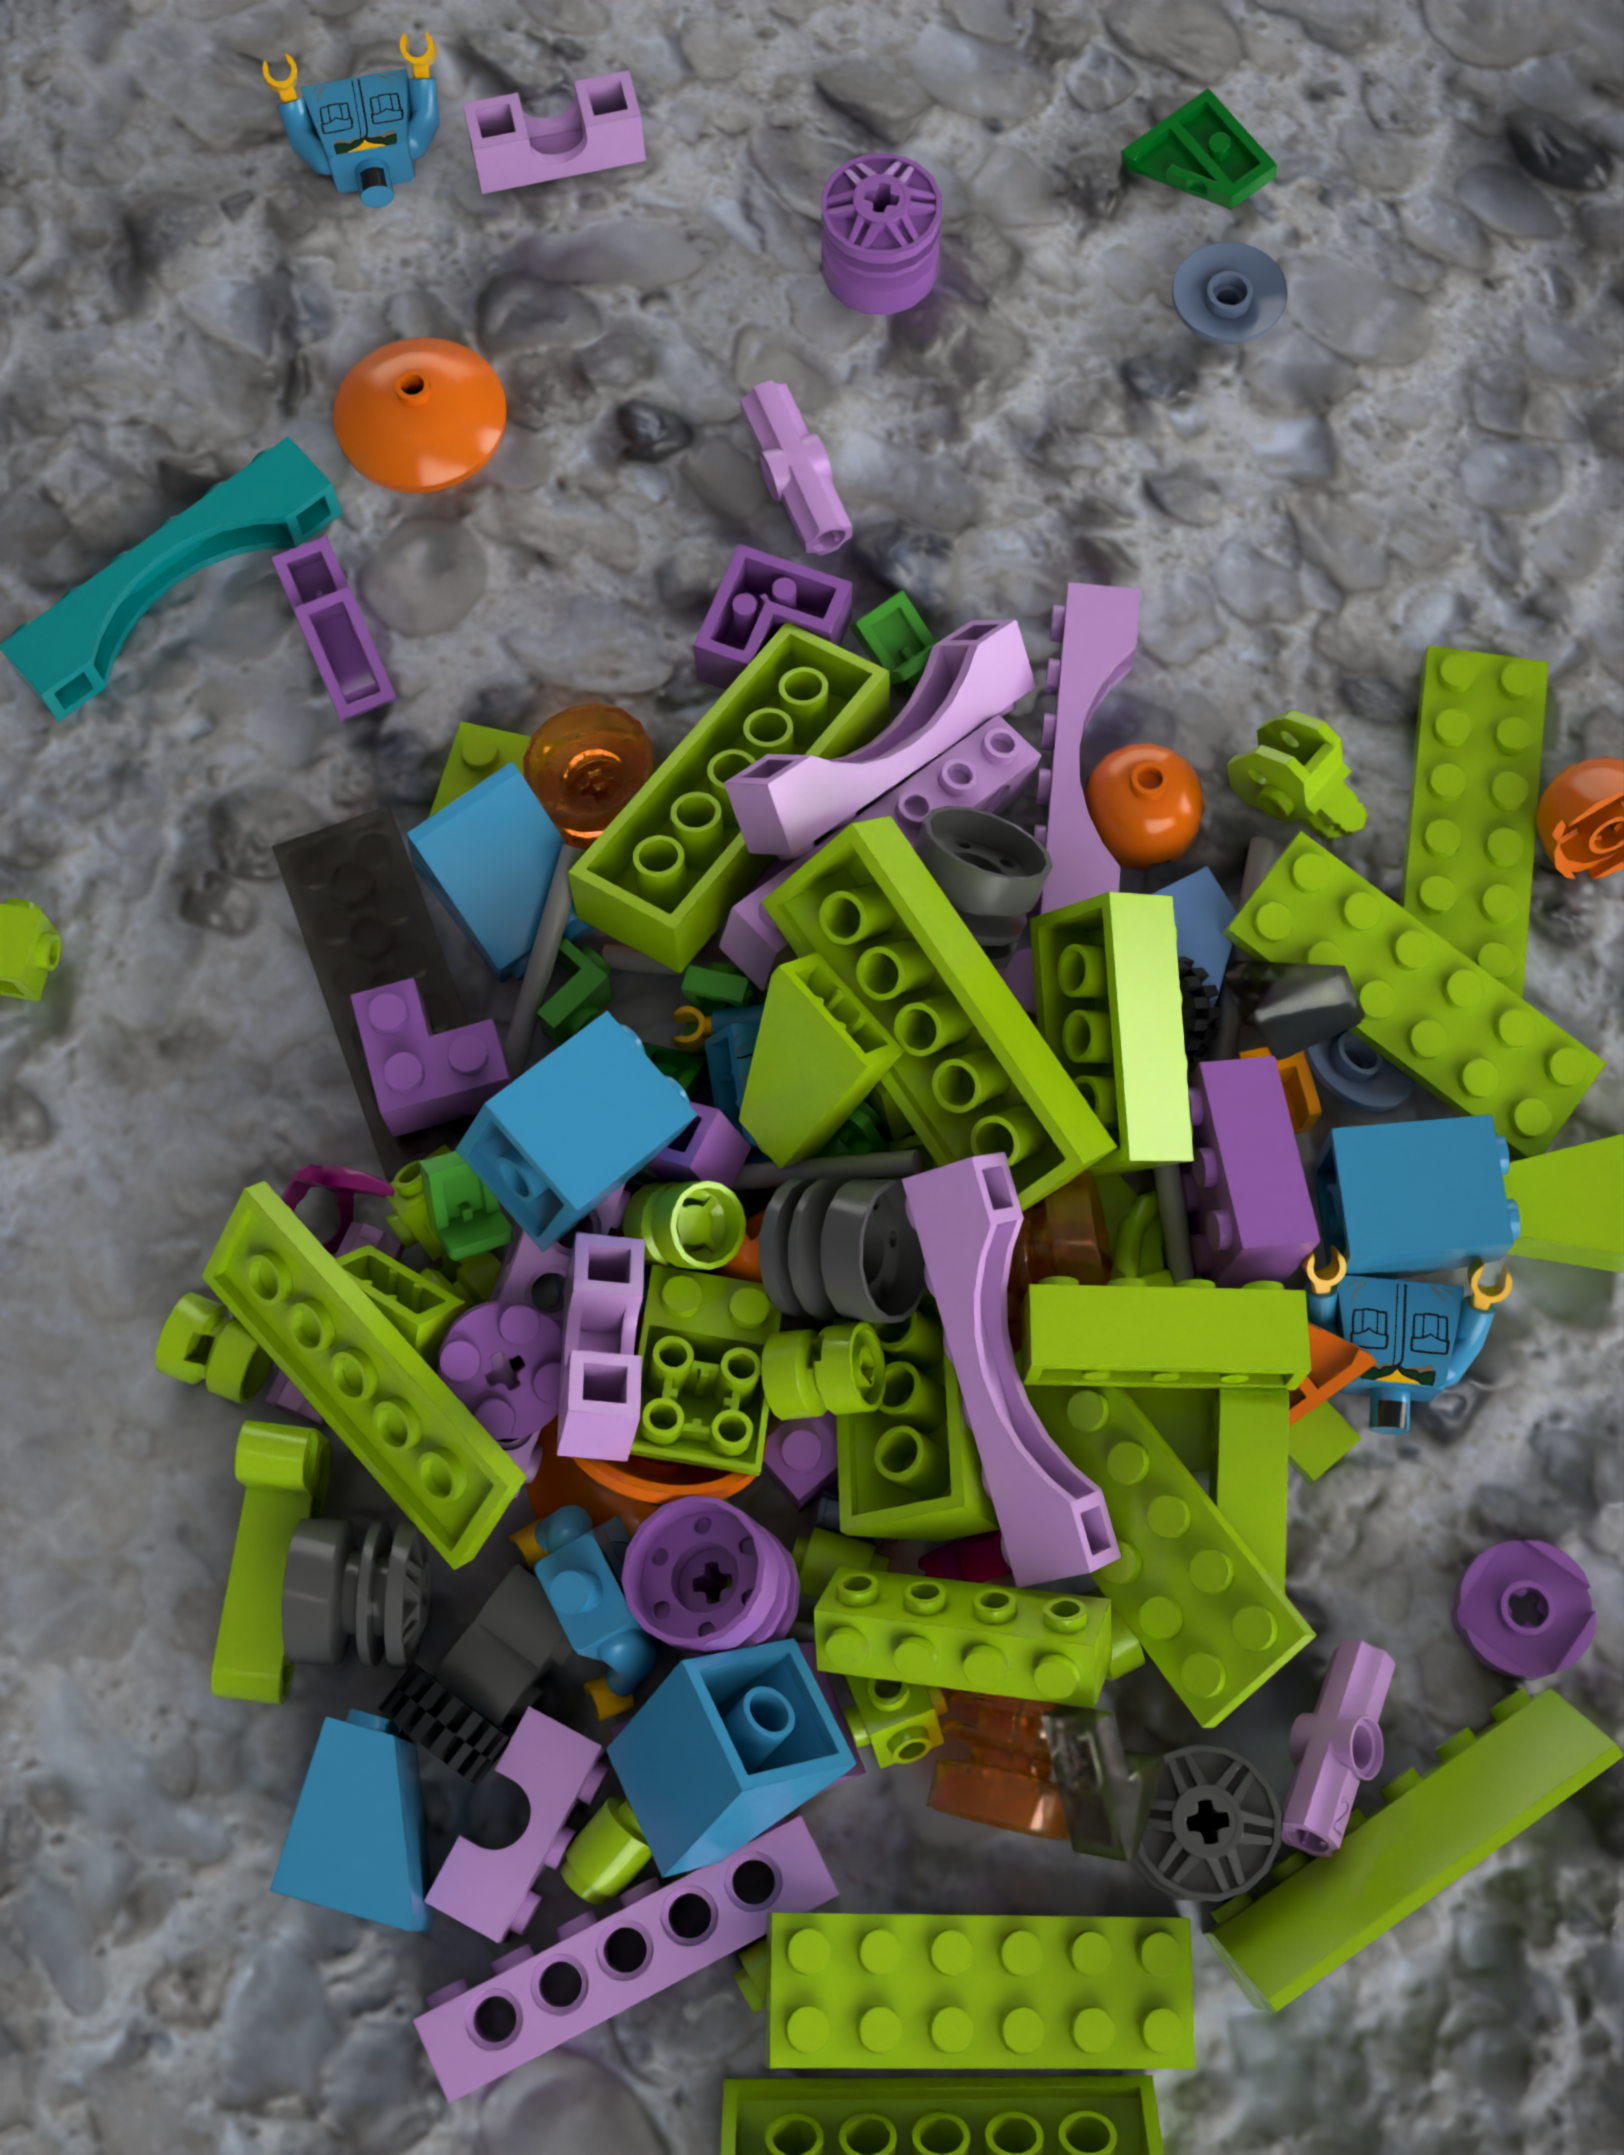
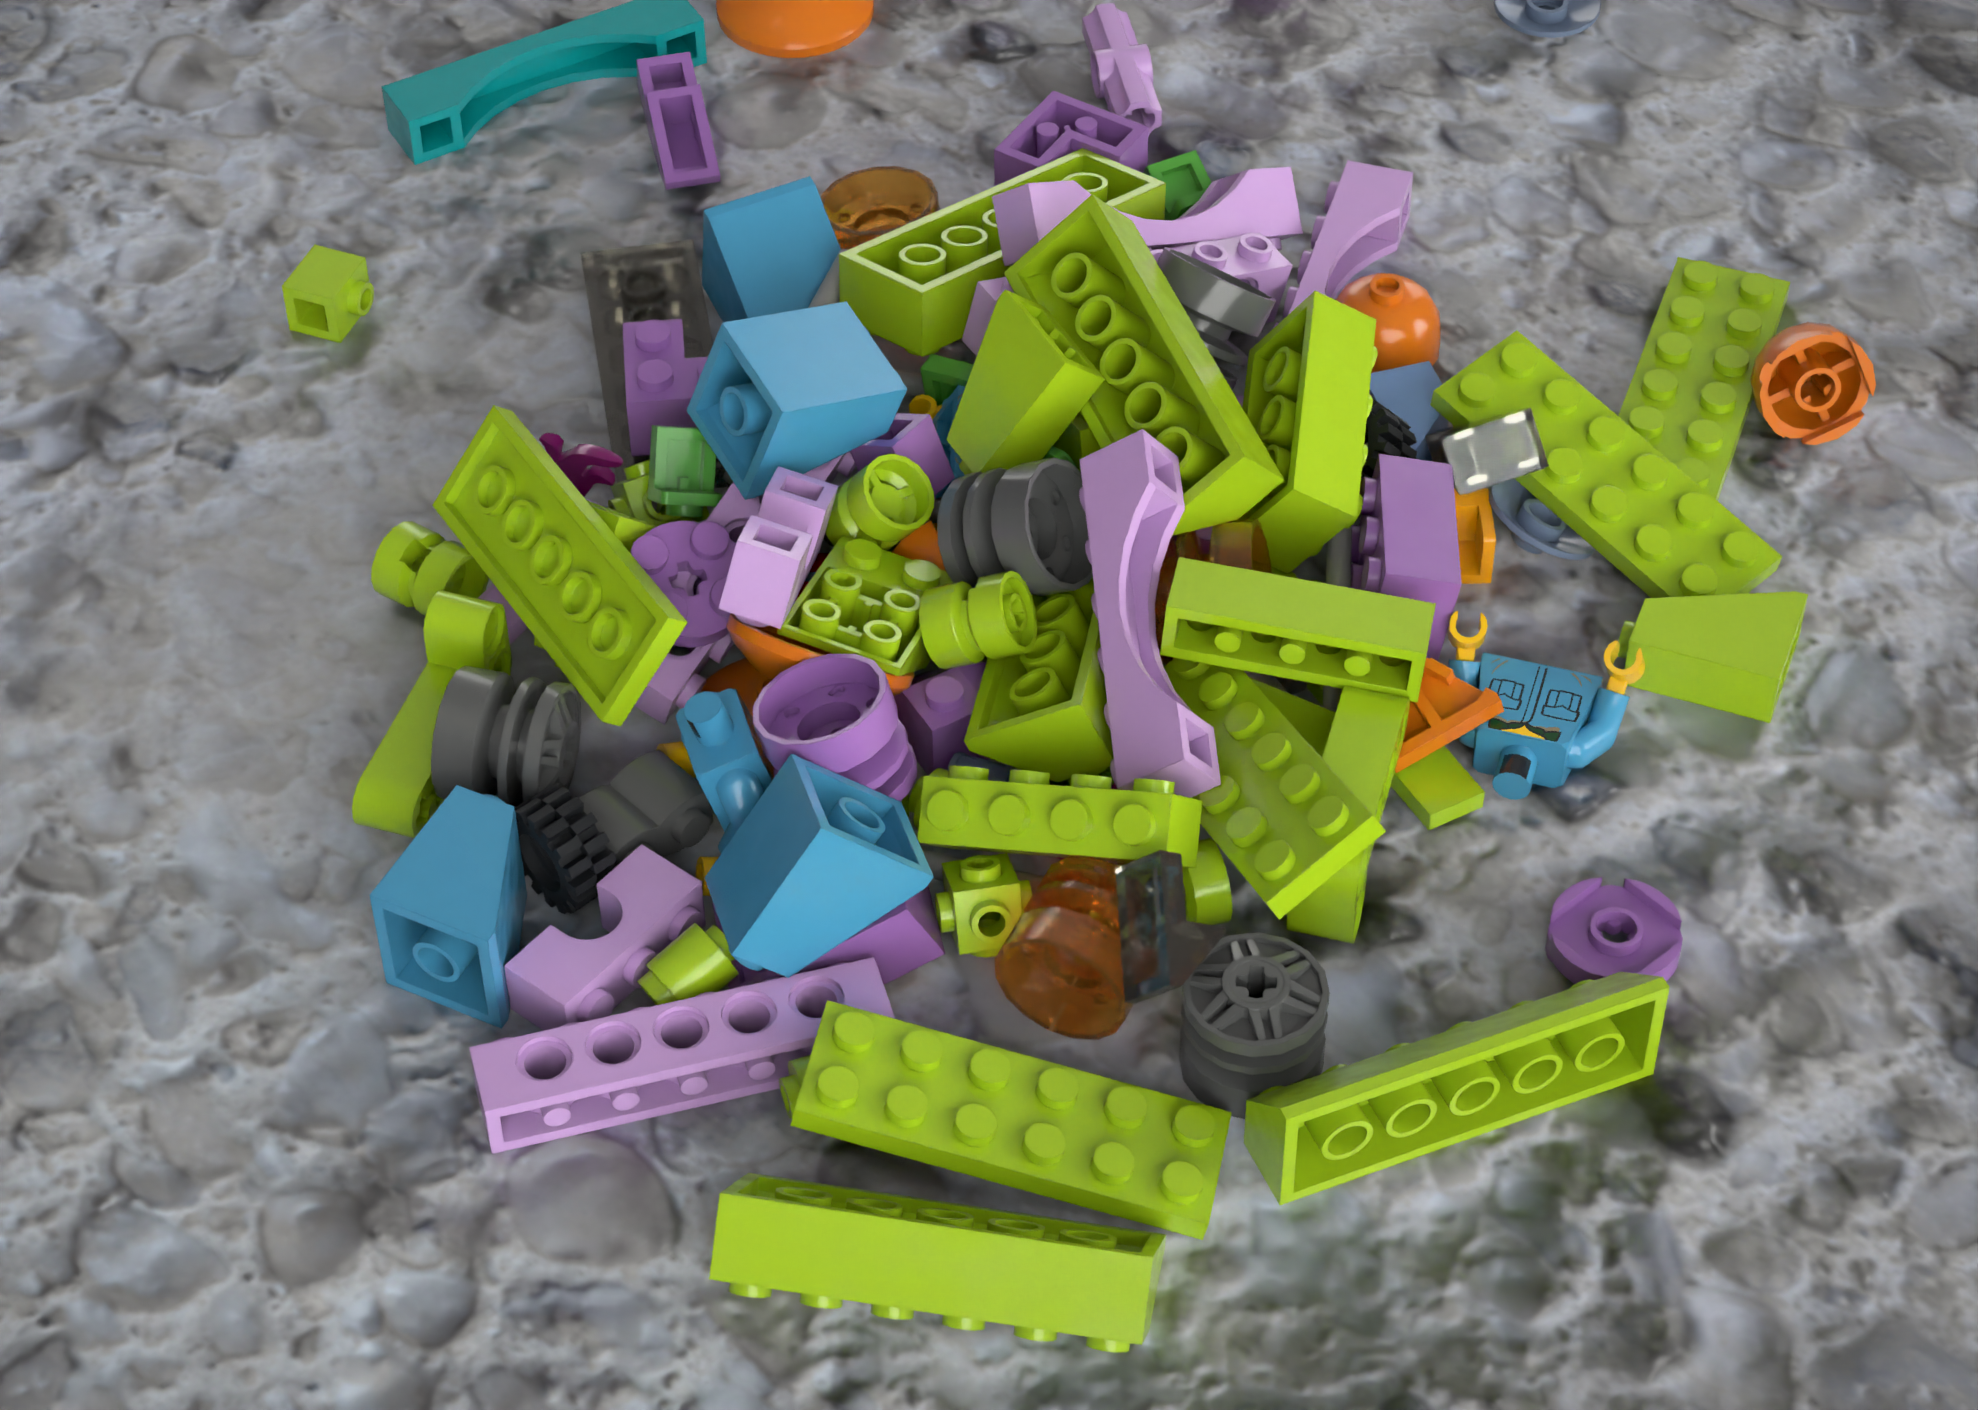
camera: 10 degrees right, 25 degrees down
lime hinge [1227,709,1369,842] -> none
lavender piece [1281,1639,1396,1857] -> none
dark azure slope [1312,1115,1520,1280] -> none

